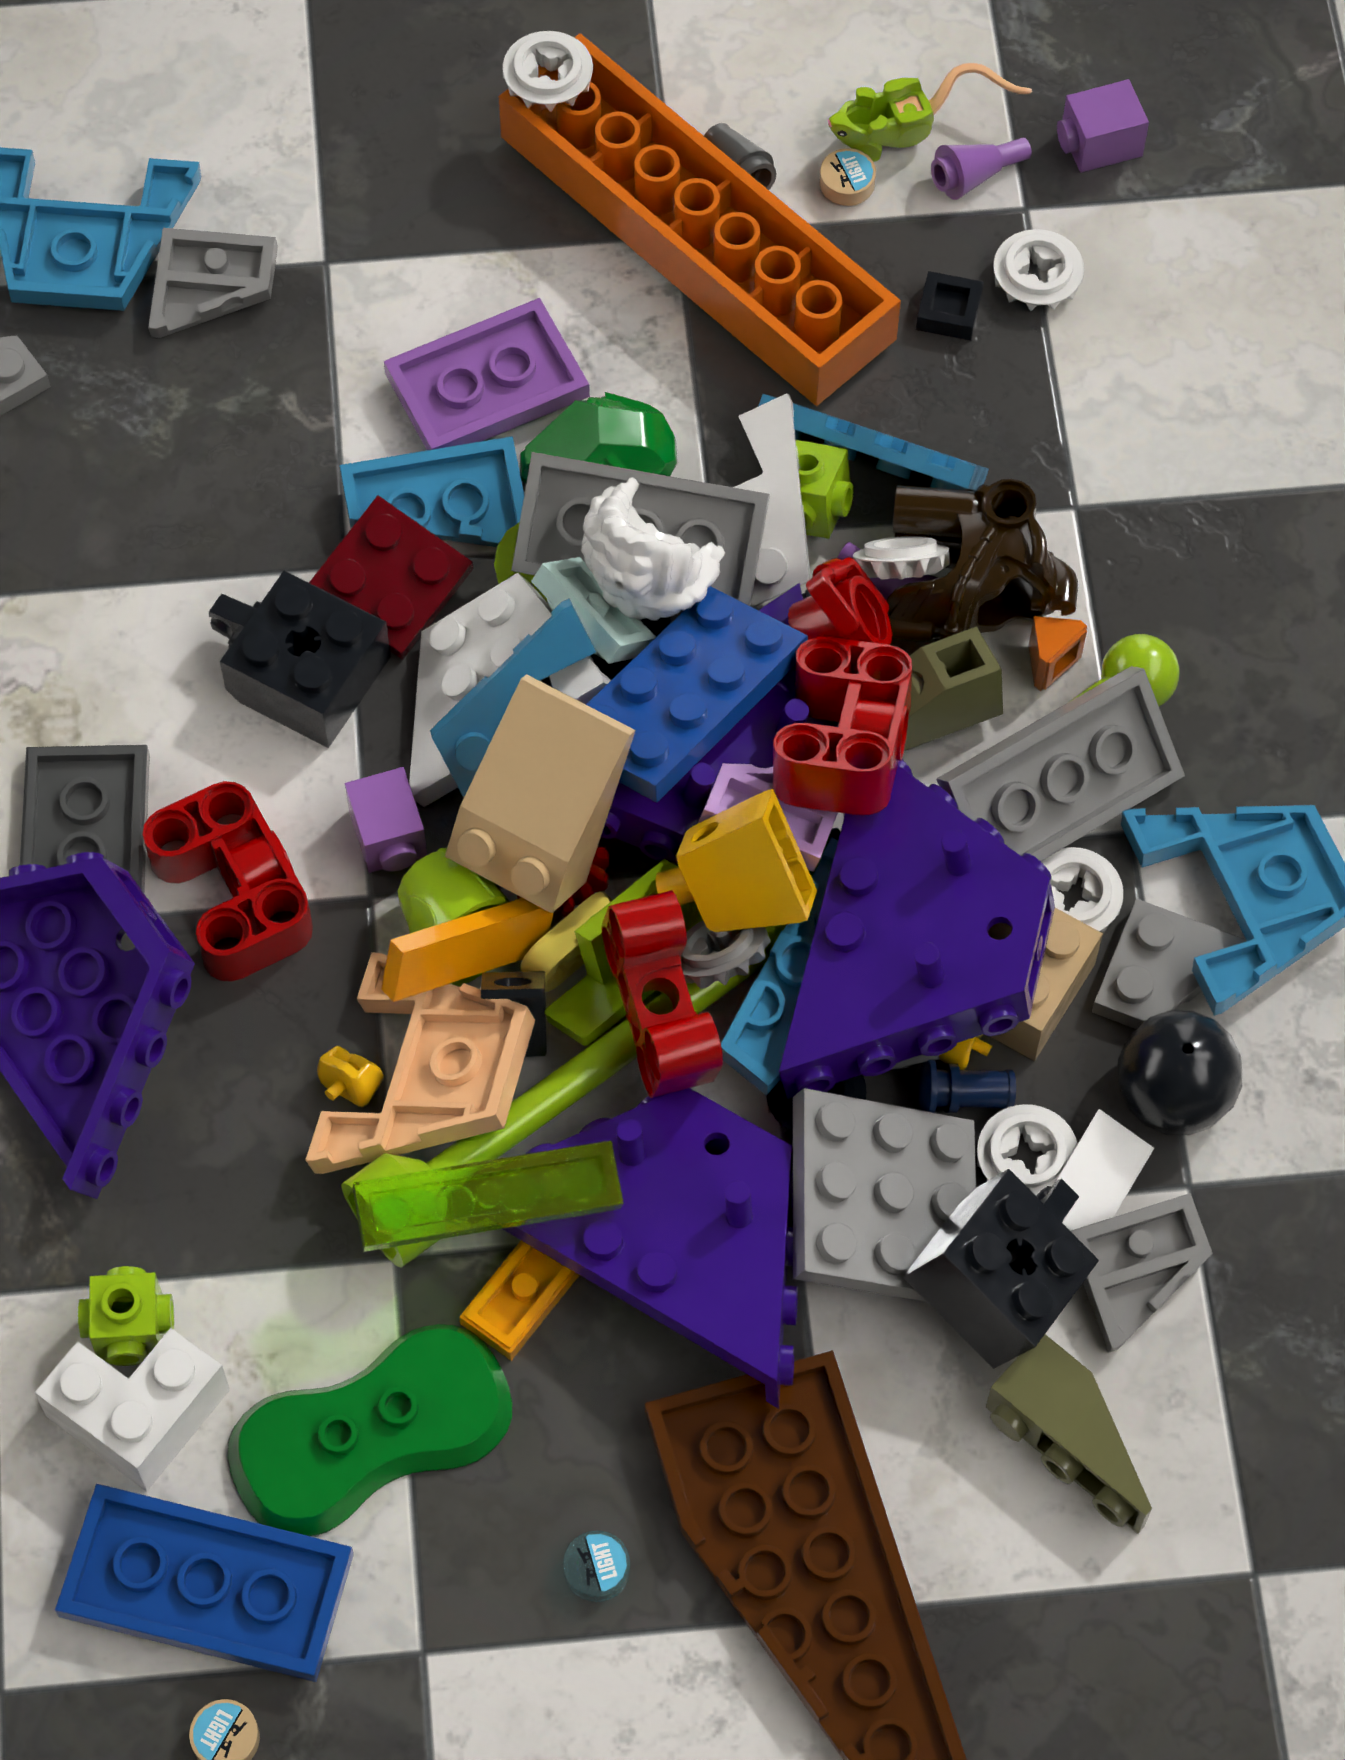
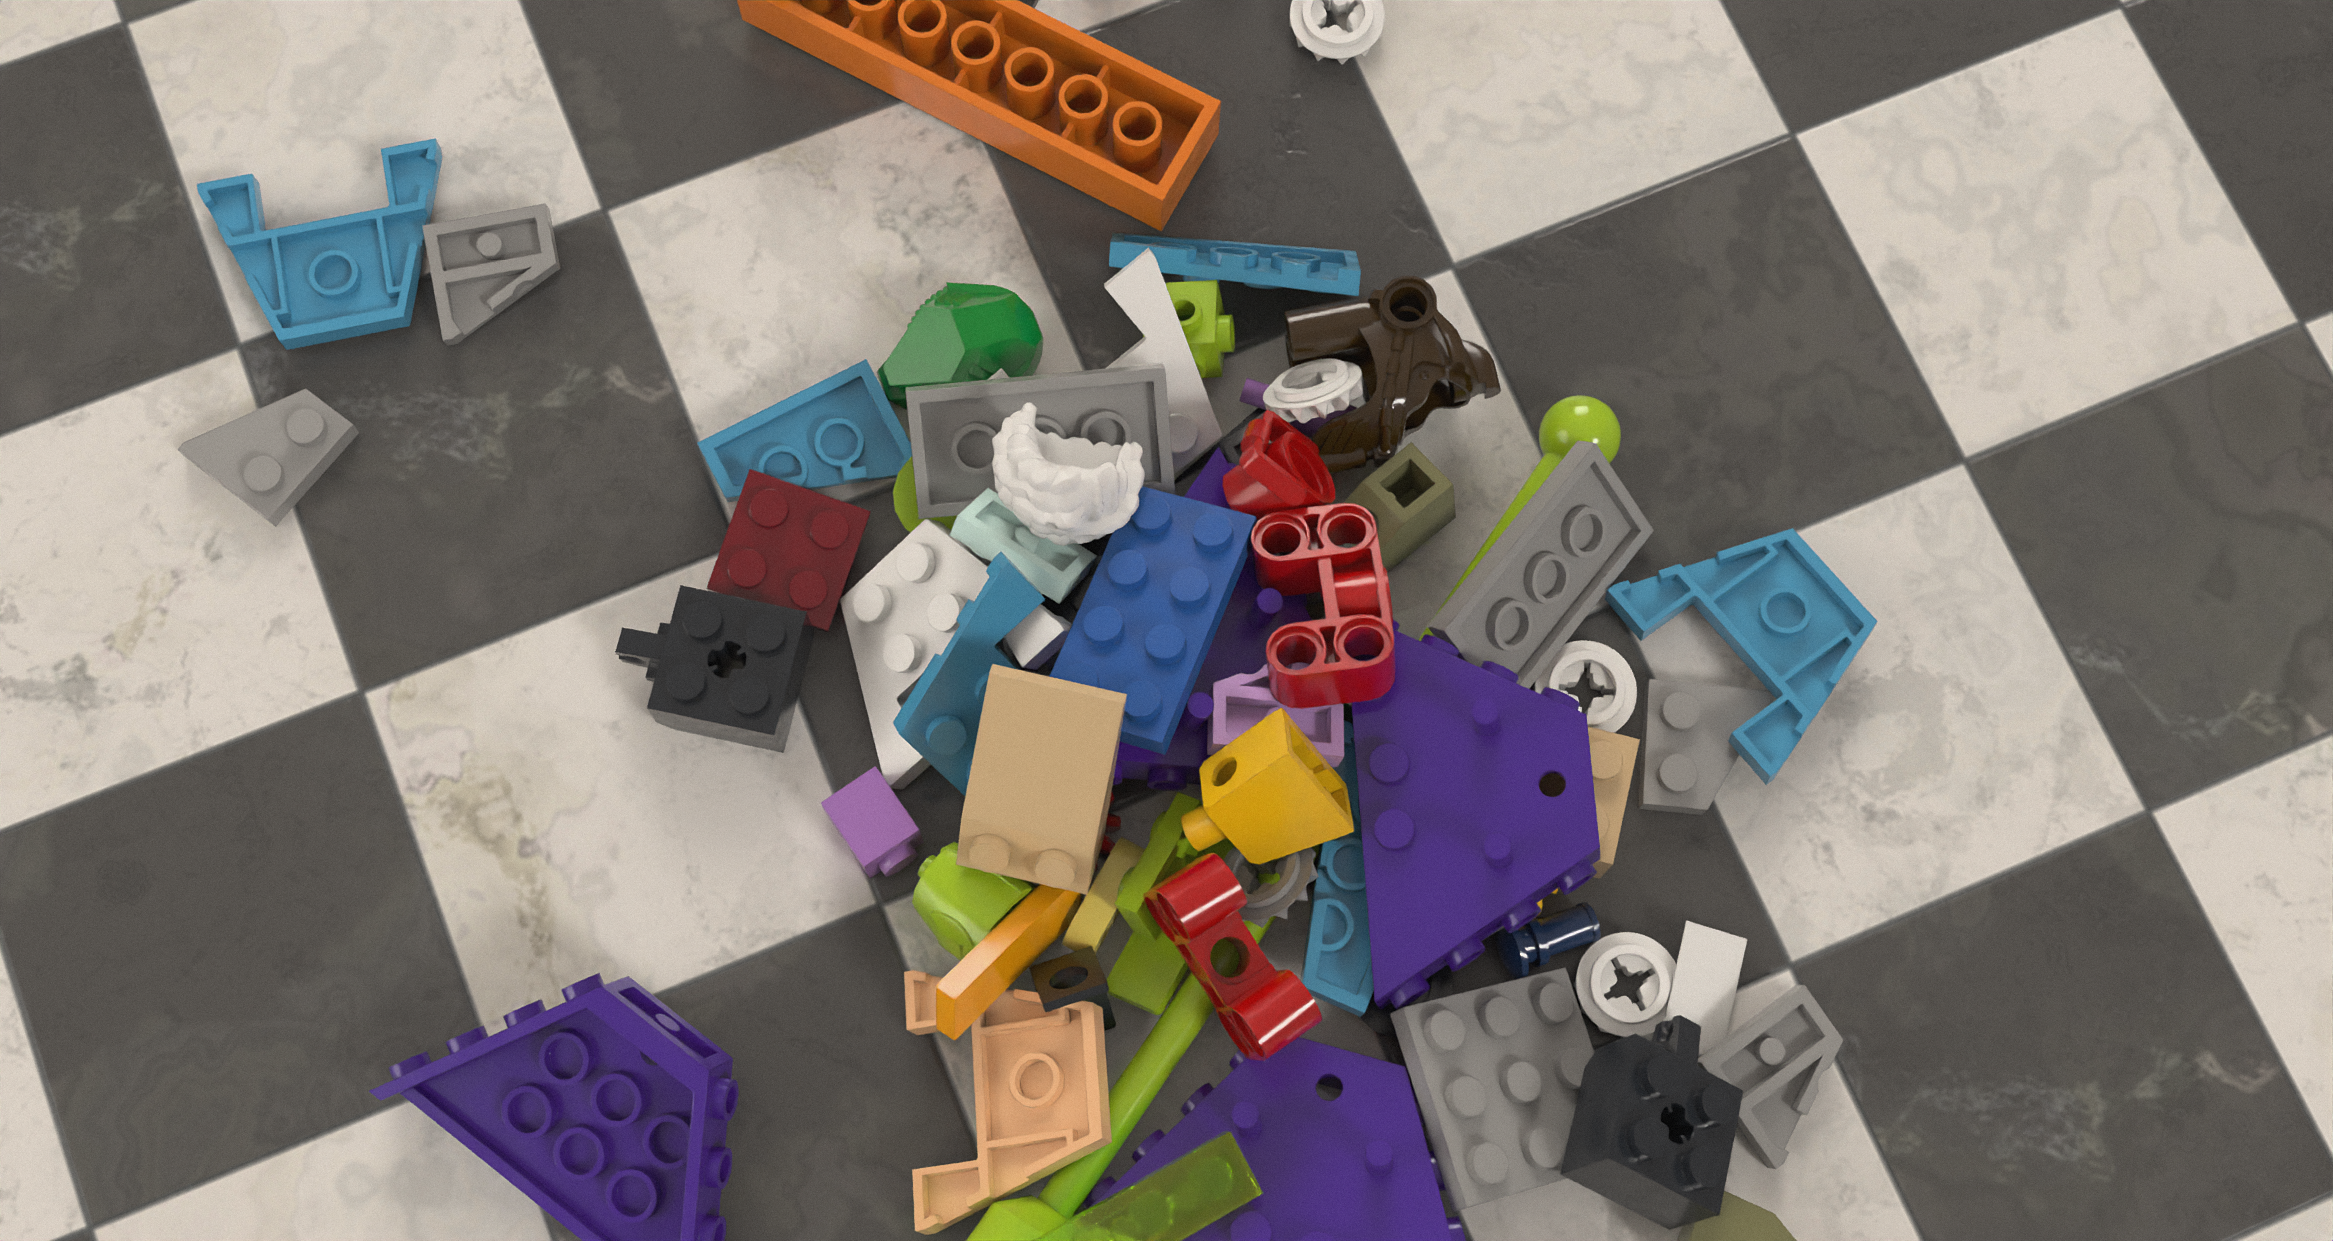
camera: 20 degrees left, 10 degrees up
dark grey tile [20,745,150,893] -> none
red beam [142,781,313,982] -> none
yellow piece [317,1046,384,1107] -> none
medium lavender plate [384,298,590,450] -> none
black tile [916,271,984,341] -> none
orange slope [1028,616,1087,691] -> none
black helmet [1118,1010,1242,1135] -> none

